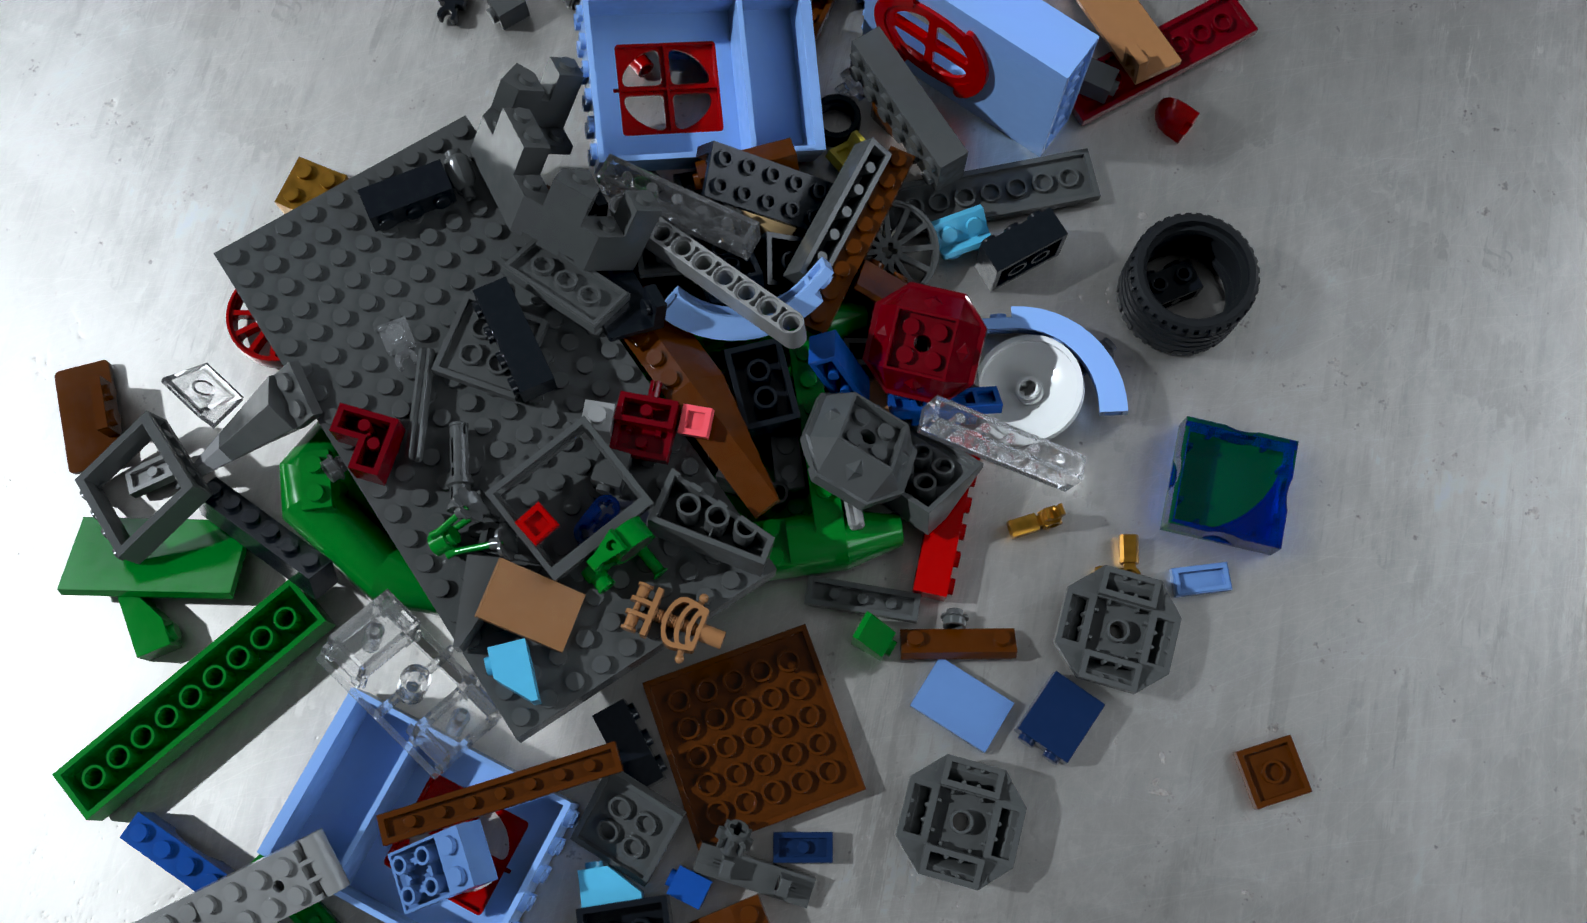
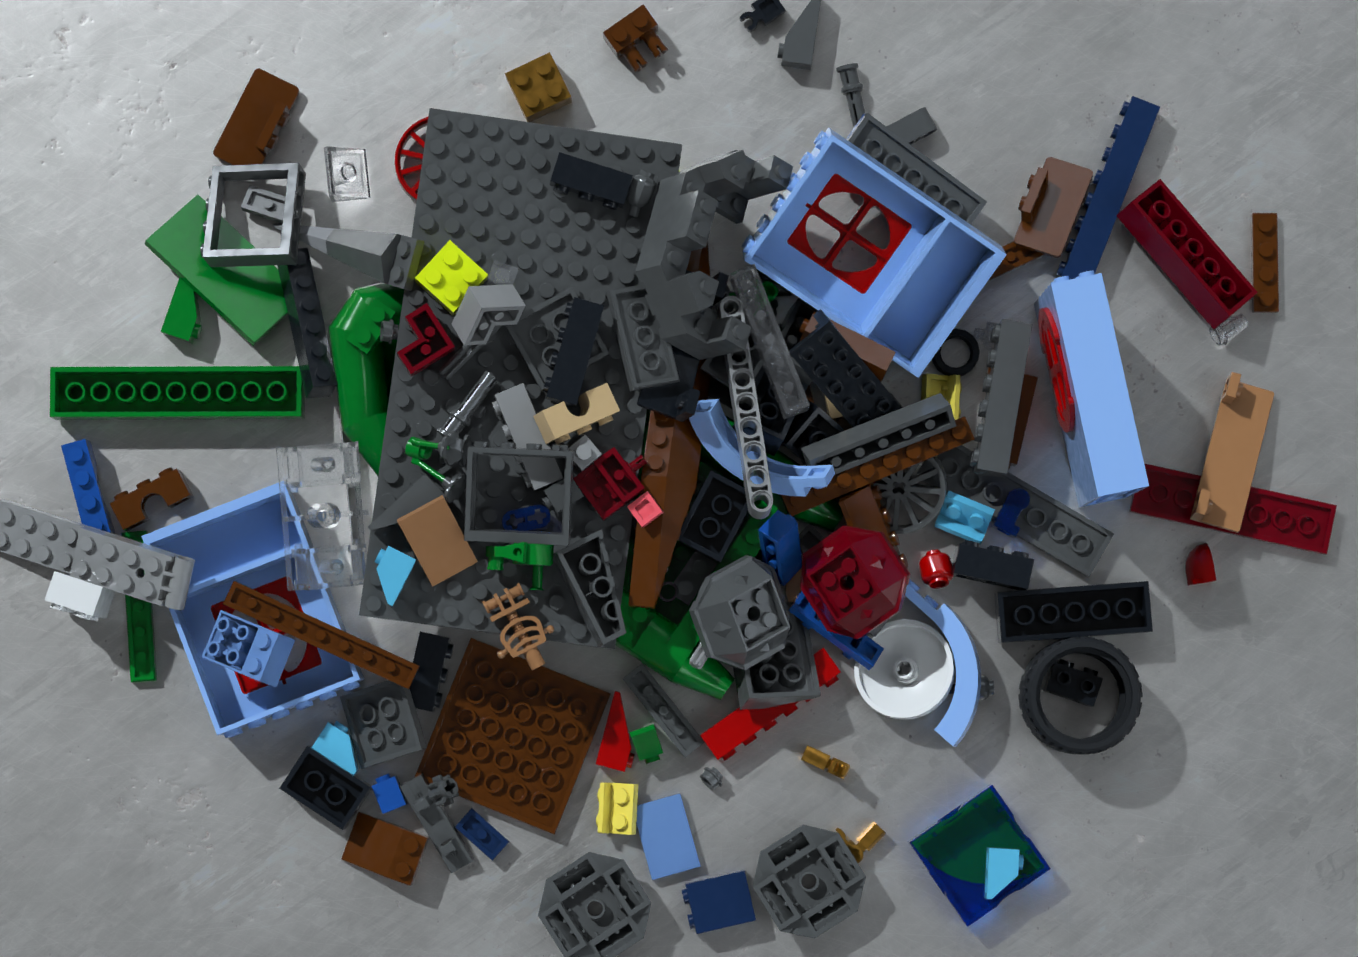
camera: 40 degrees right, 10 degrees up
red tile [514,501,560,547] -> none
reddish brown plate [899,628,1017,660] -> none
clear brick [917,395,1086,492] -> none
dark grey brick [1079,58,1120,104] -> none
medium blue tile [1169,562,1233,598] -> none
none -> reddish brown arch [109,467,194,532]
none -> neon yellow brick [415,240,488,316]
none -> light grey brick [452,284,526,346]
none -> light grey brick [492,383,563,492]
none -> tan arch [533,383,620,445]
none -> red slope [596,691,635,772]
none -> light yellow bracket [596,782,638,835]
none -> reddish brown brick [603,4,668,73]
none -> red head [919,550,954,589]
none -> medium azure slope [984,847,1024,899]
none -> clear blue leg [991,488,1030,538]
none -> black brick [994,581,1153,643]

